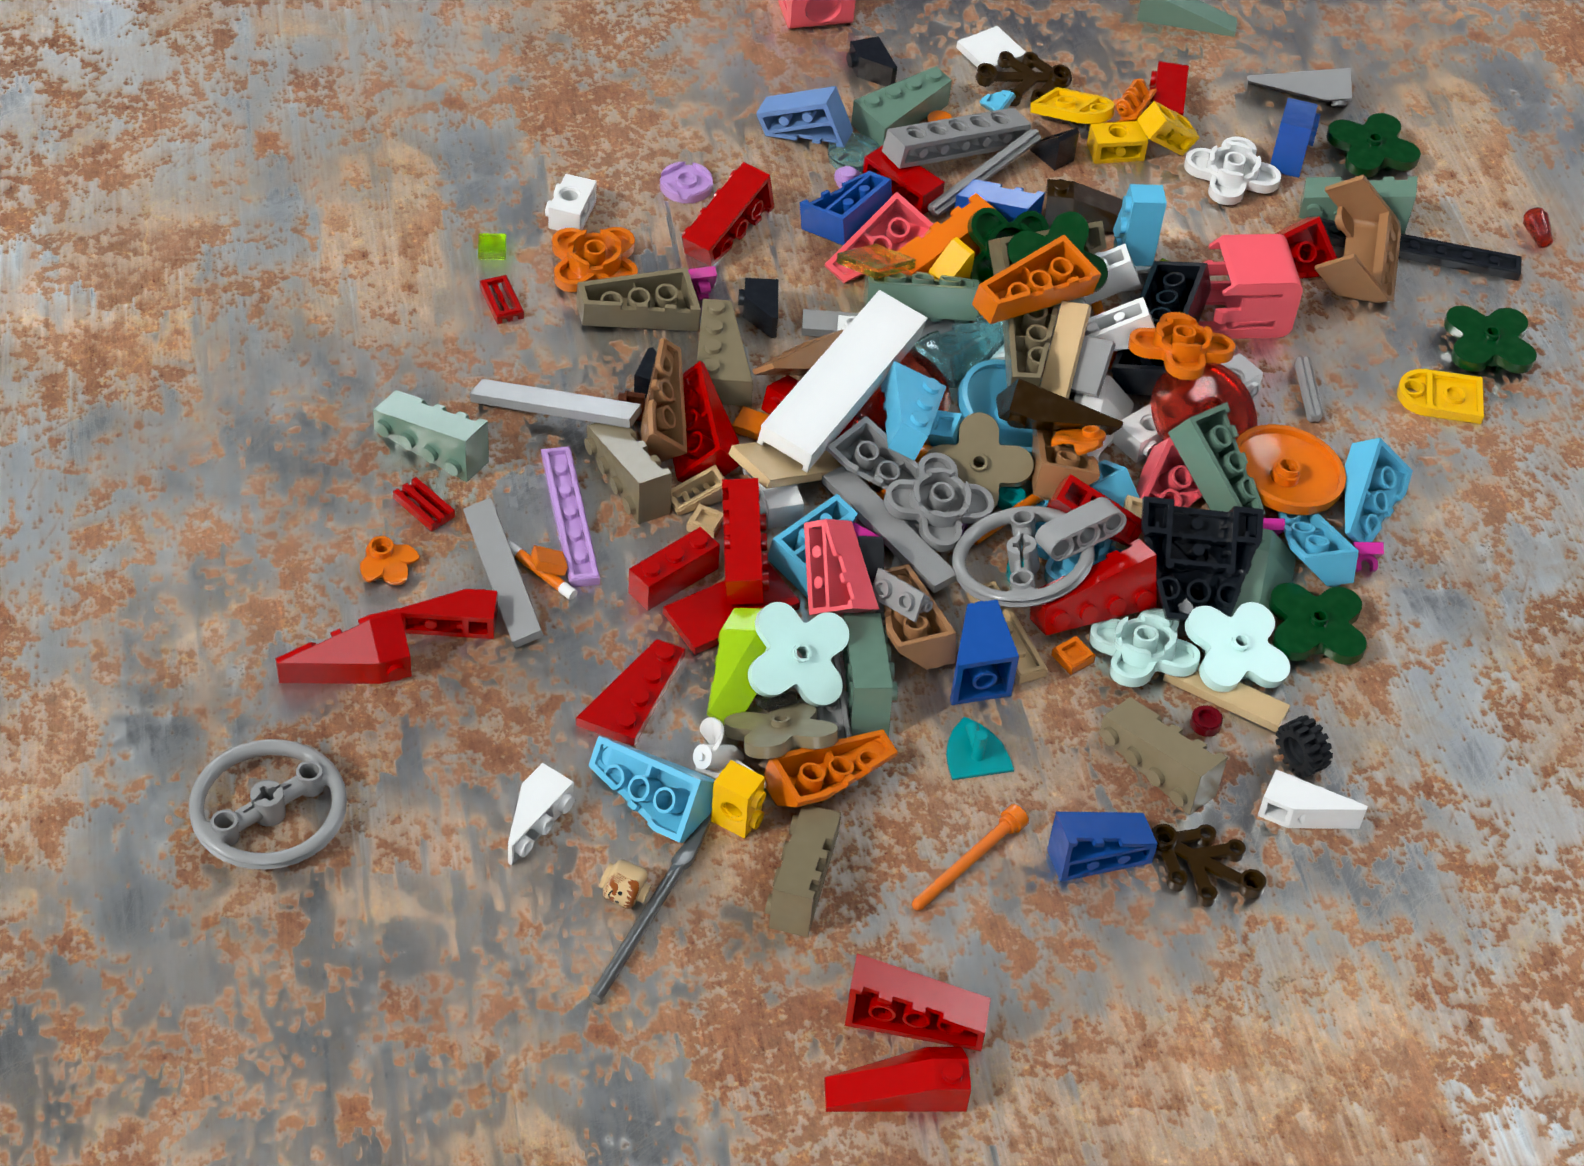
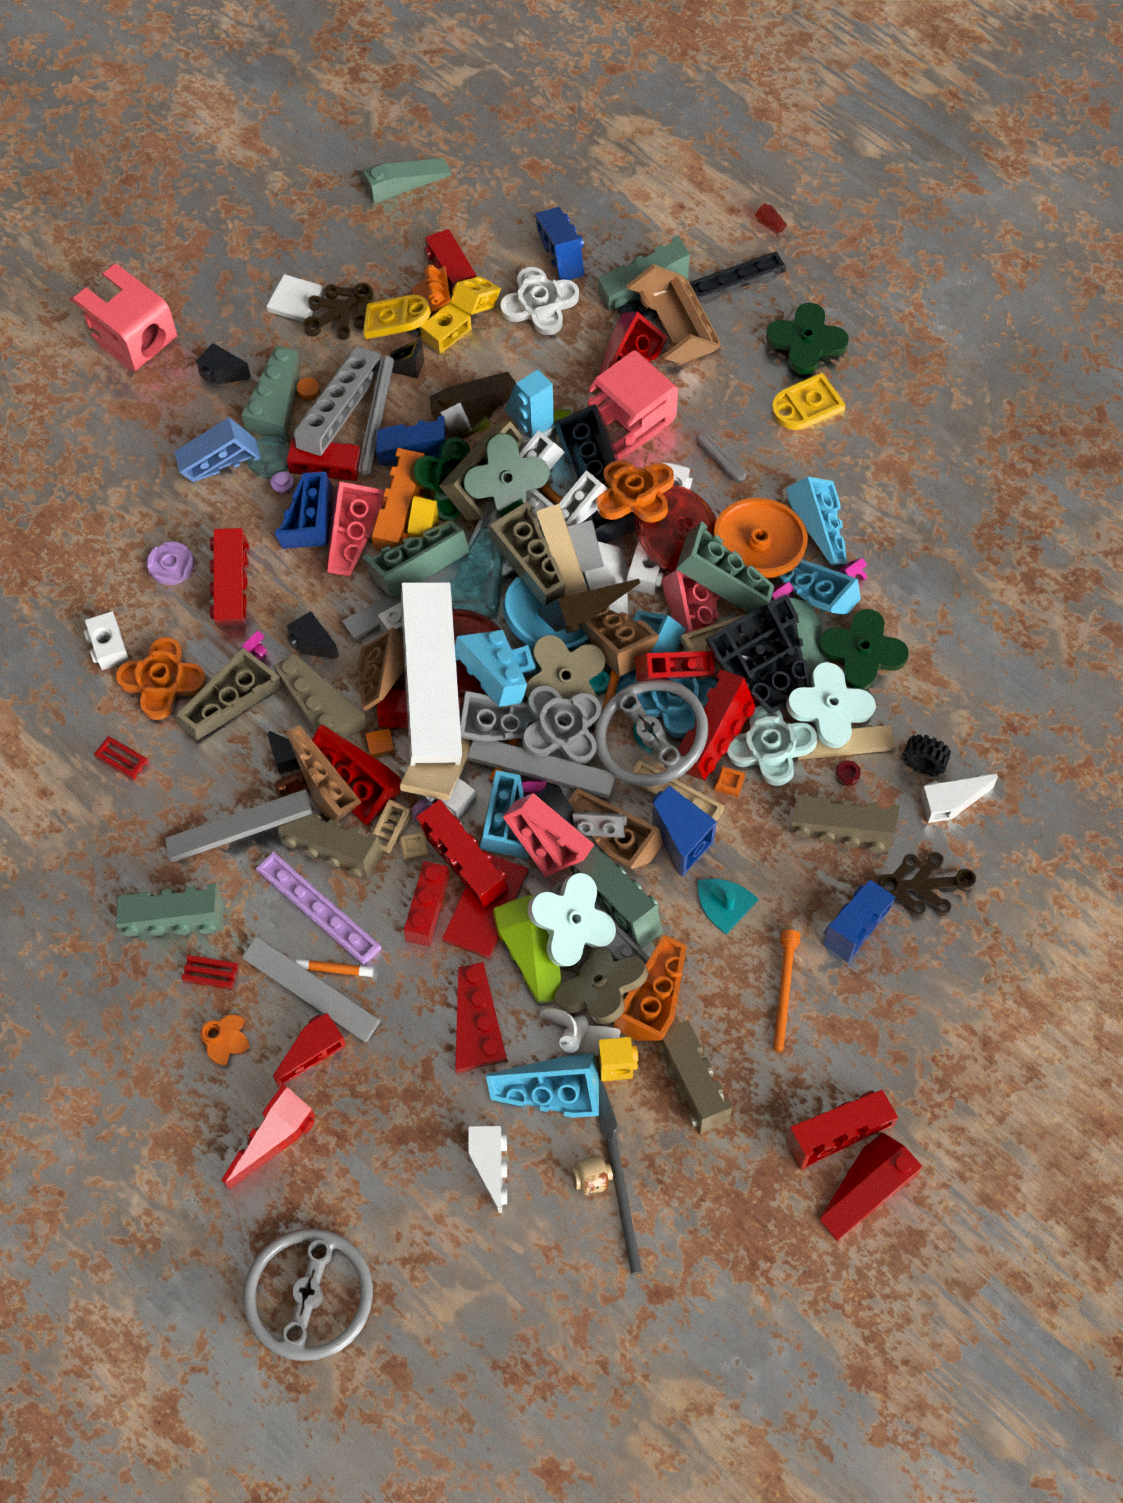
camera: 30 degrees left, 15 degrees up
clear neon green tile [478,233,506,260] -> none
orange tile [531,545,568,576] -> none
clear yellow tile [837,244,916,279] -> none
orange wedge [972,235,1101,324] -> none
medium azure tile [979,90,1016,111] -> none
light grey beam [1035,497,1127,561] -> none
orange plate [1051,425,1106,455] -> none
light grey wedge [1247,67,1352,107] -> none
dark green plant [1326,113,1421,177] -> none

